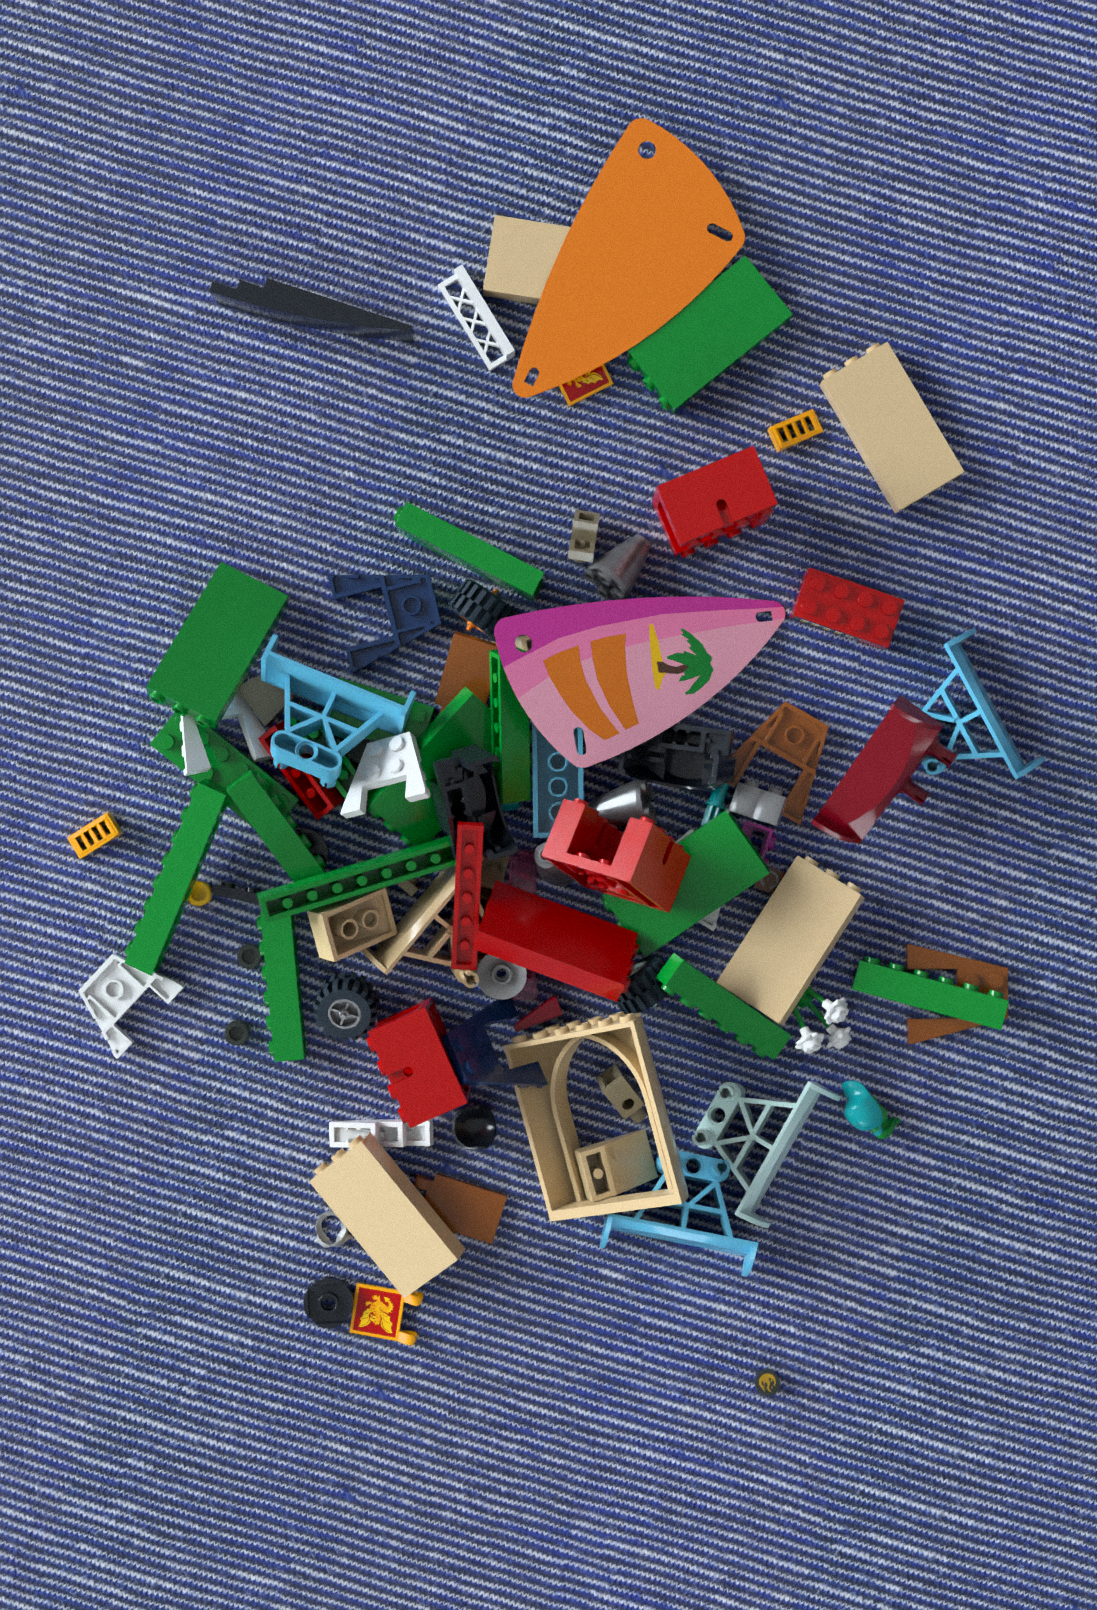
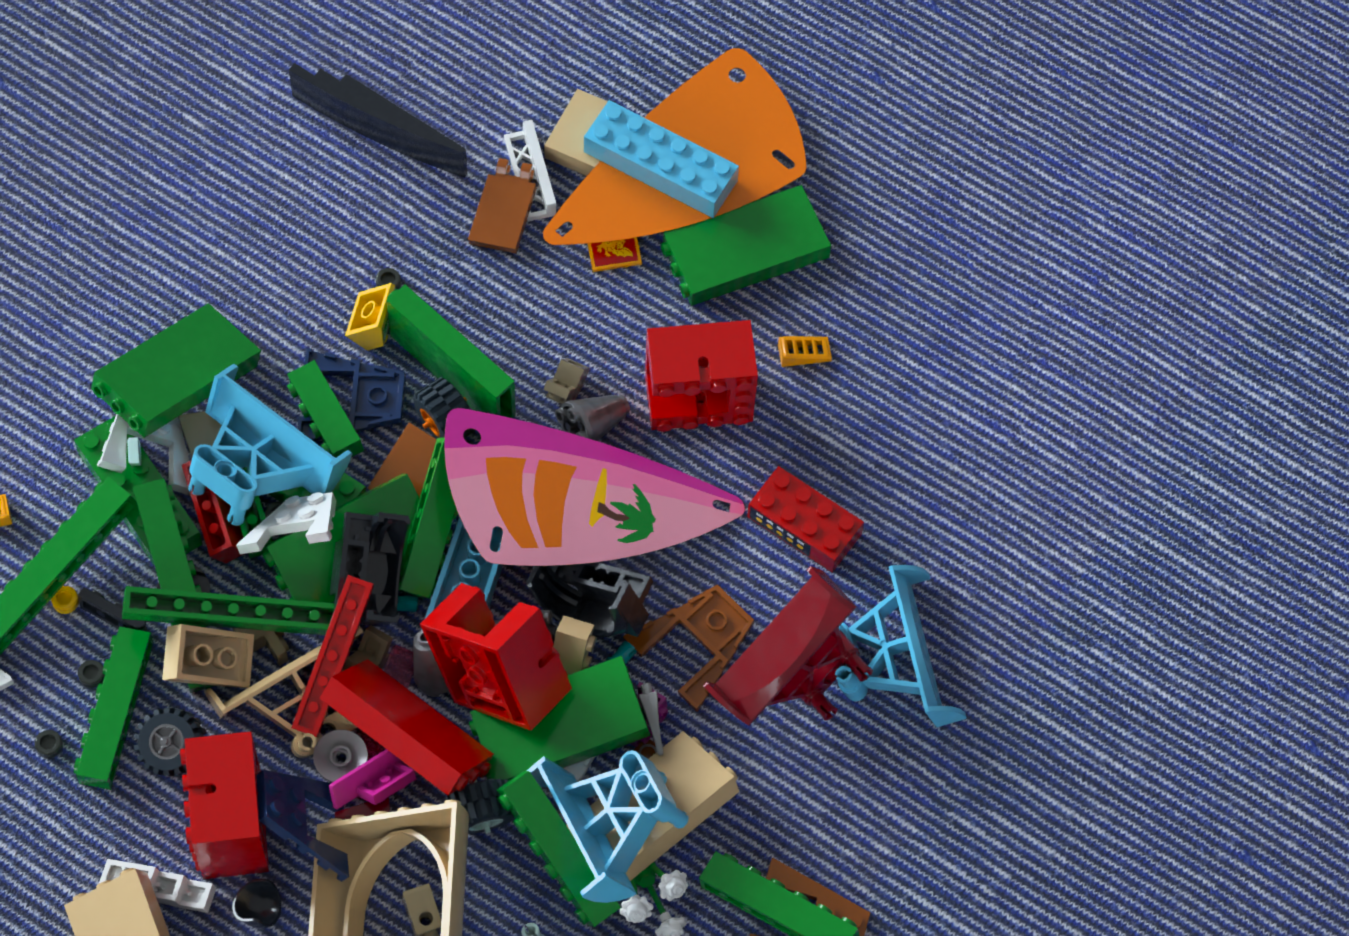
camera: 15 degrees right, 25 degrees down
light grey brick [729,779,787,827] -> none
tan brick [819,342,965,514] -> none
none -> light aqua tile [127,437,141,466]
none -> green brick [287,360,364,458]
none -> dark pink bracket [329,749,416,809]
none -> yellow slope [345,283,395,351]
none -> pearl dark grey tile [376,268,401,290]
none -> dark orange tile [468,158,537,254]
none -> medium azure piece [527,750,689,903]
none -> tan brick [553,616,596,675]
none -> medium azure brick [584,100,739,218]
none -> light grey piece [639,683,664,756]

